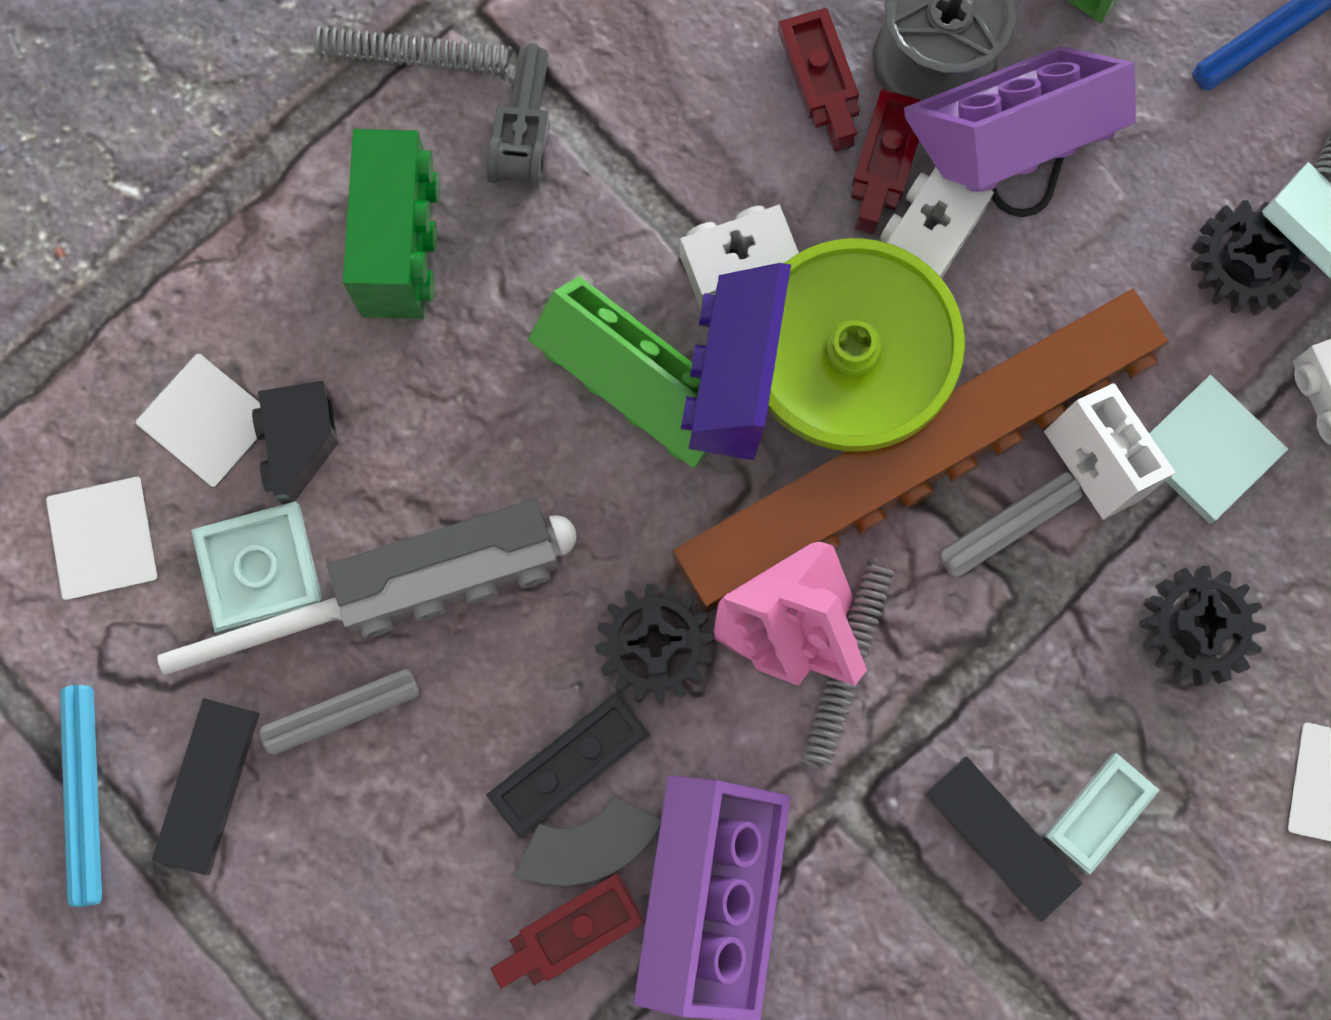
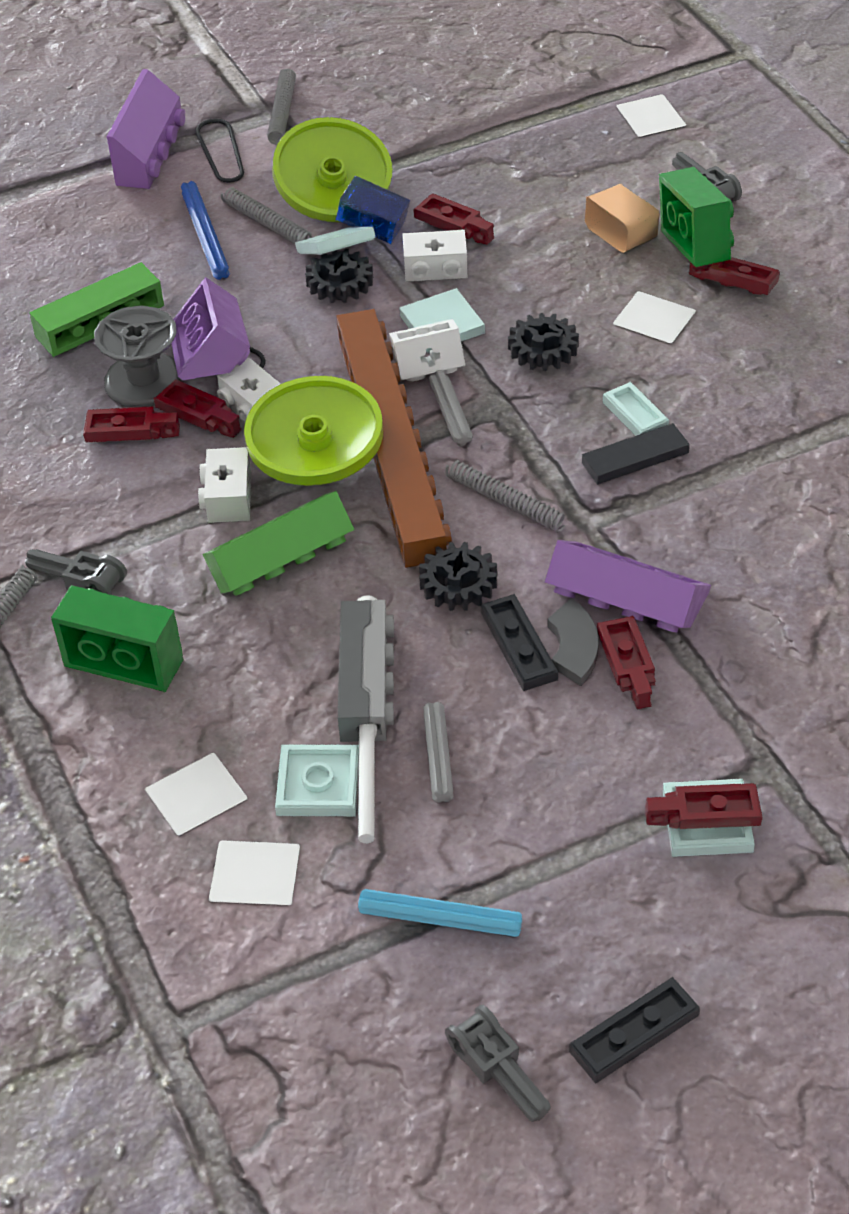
camera: 70 degrees left, 30 degrees down
black tile [152,698,260,875] -> none
black slope [252,381,338,505] -> none
dark purple slope [681,263,791,460] -> none
bright pink piece [713,542,867,686] -> none

